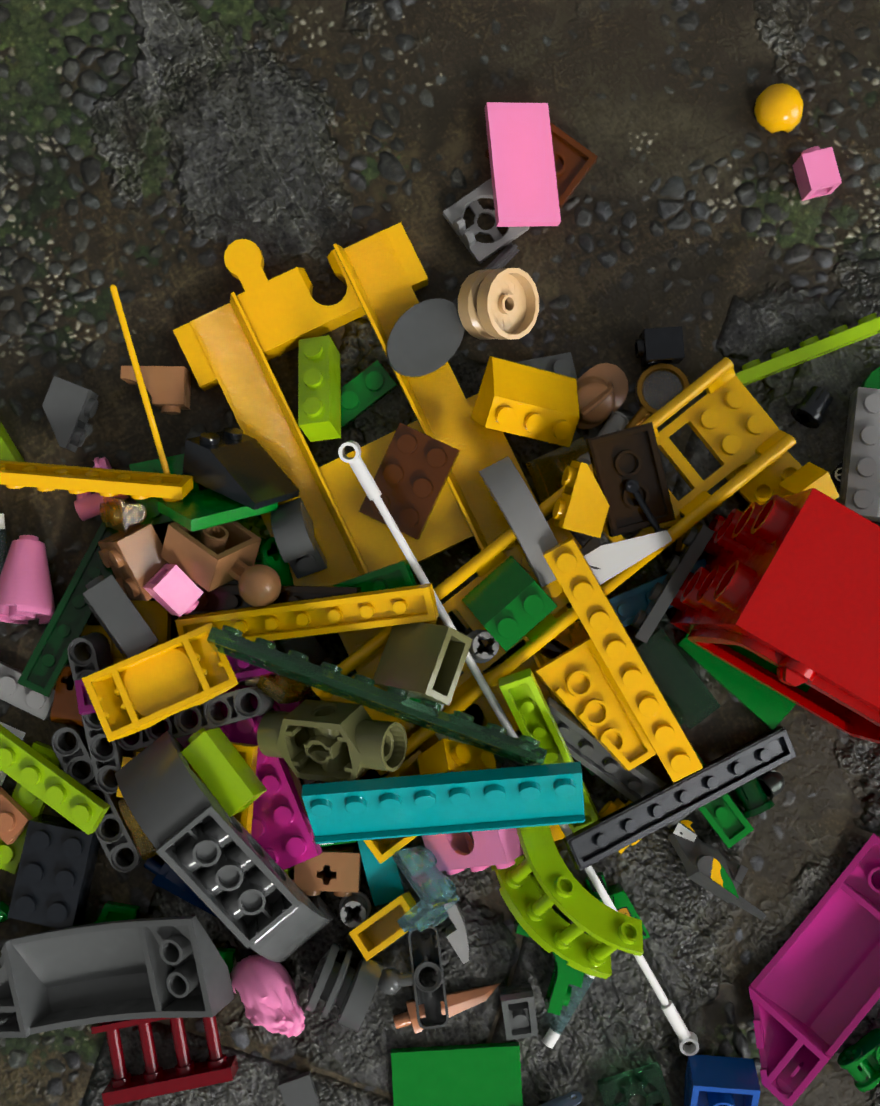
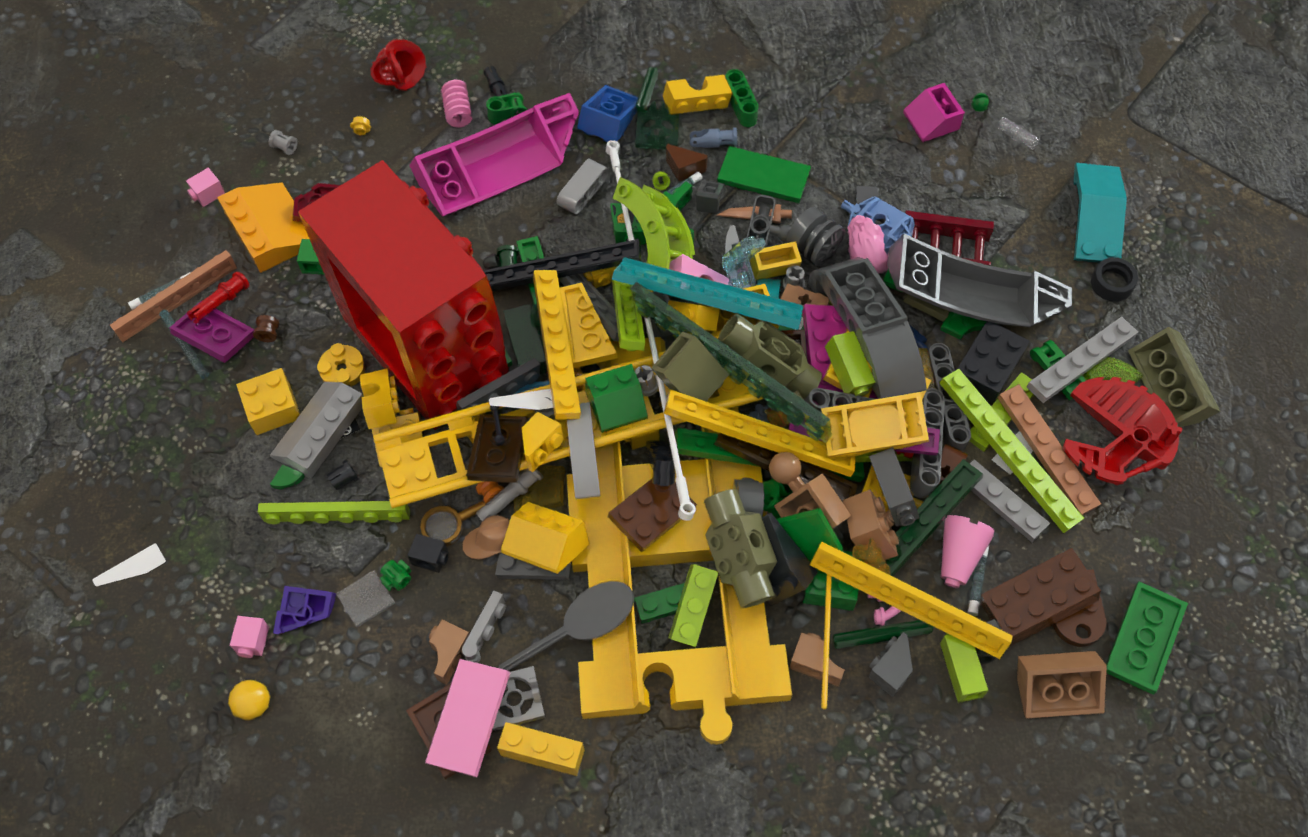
camera: 155 degrees left, 25 degrees down
bright pink brick [143,563,204,617] -> none
tan wheel [458,268,539,340] -> none
dark grey animal [667,819,766,920] -> none
none -> dark purple slope [273,586,336,634]
none -> clear piece [336,570,395,627]
none -> green gear [380,559,411,591]
none -> medium nougat arch [429,620,469,685]
none -> light grey plate [462,591,506,663]
none -> yellow brick [497,722,584,776]
none -> light grey beam [556,159,609,215]
none -> black beam [646,440,675,486]
none -> lime hinge [652,171,670,190]
none -> reddish brown slope [666,144,708,182]
none -> olive brick [704,489,777,608]
none -> dark green axle [833,620,933,649]
none -> medium blue plate [841,196,915,253]

